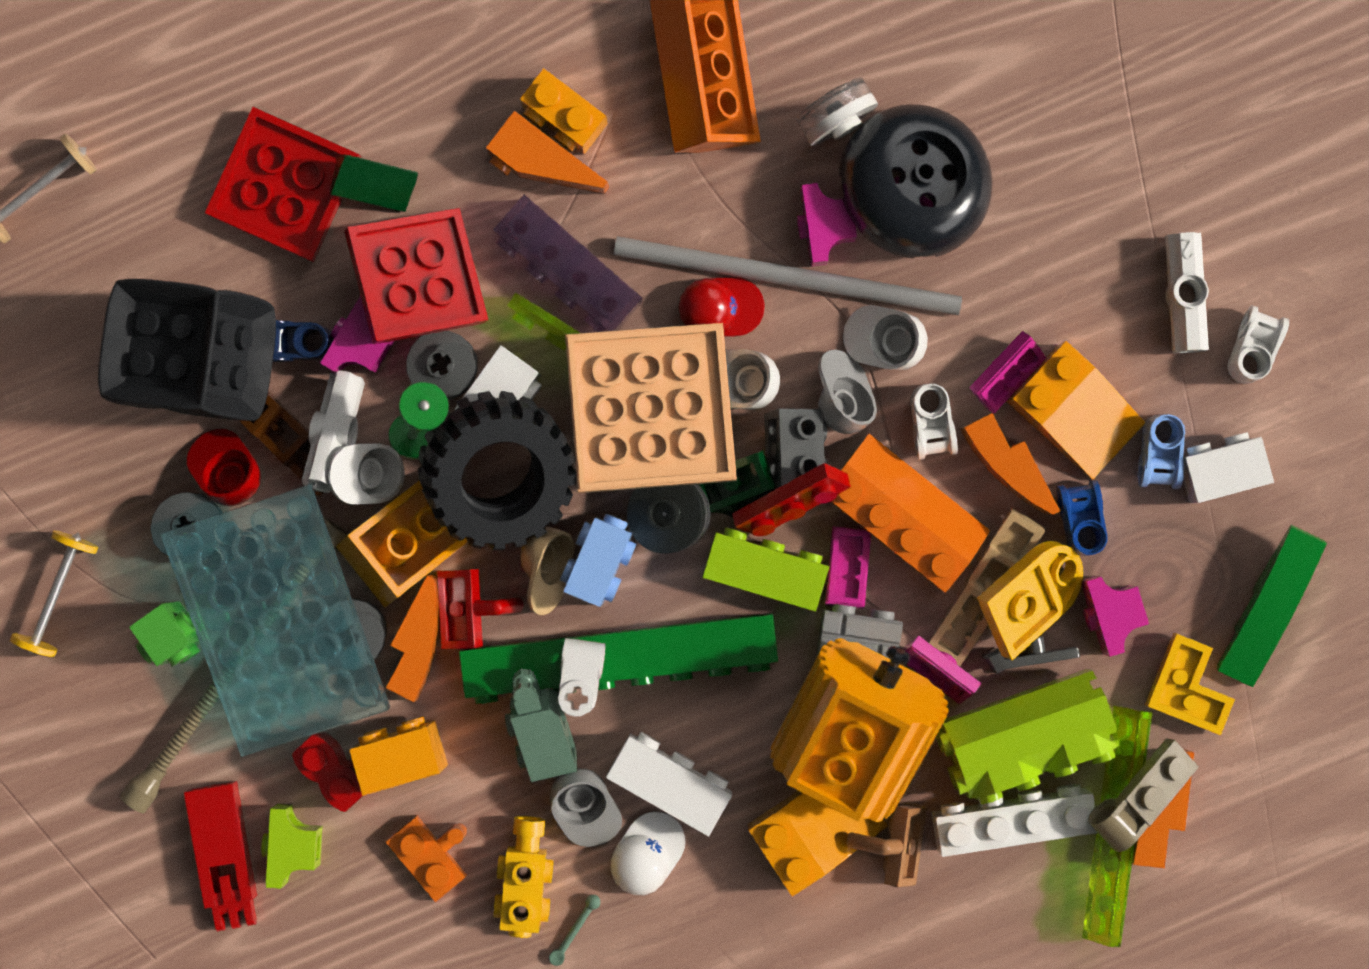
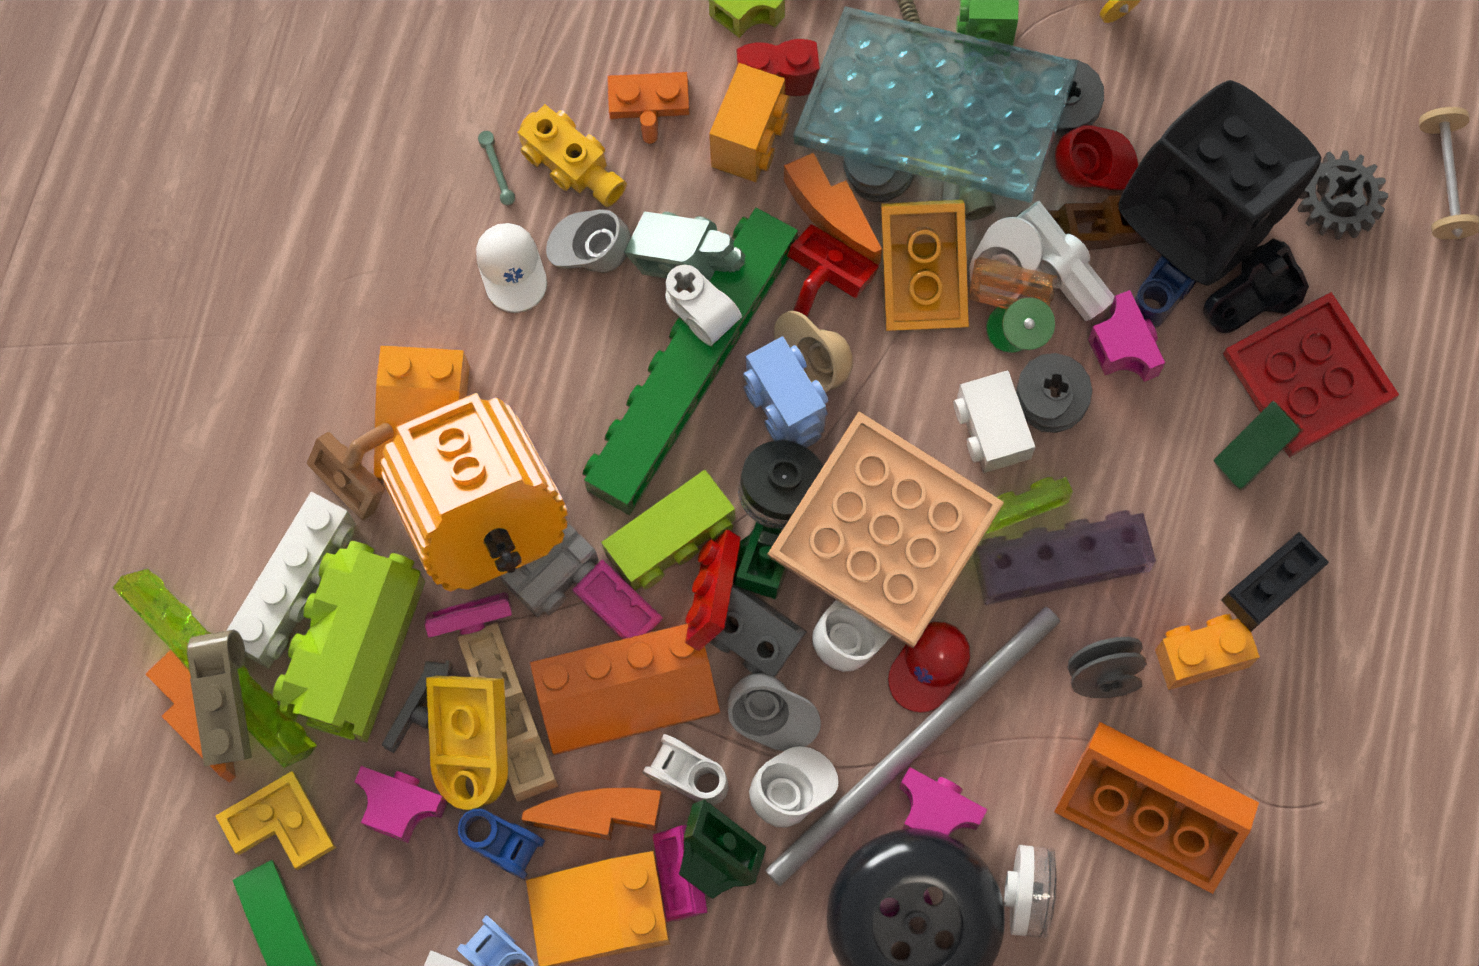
camera: 130 degrees right, 15 degrees down
red plate [344,208,489,345] -> none
black tyre [418,391,576,550] -> none
orange slope [486,111,609,194] -> none
white brick [606,732,732,837] -> none
none -> dark green slope [679,799,766,899]
none -> clear orange tile [968,257,1058,309]
none -> dark grey piece [1067,637,1147,698]
none -> black piece [1203,238,1309,333]
none -> black tile [1221,532,1329,632]
none -> dark grey gear [1297,150,1388,240]

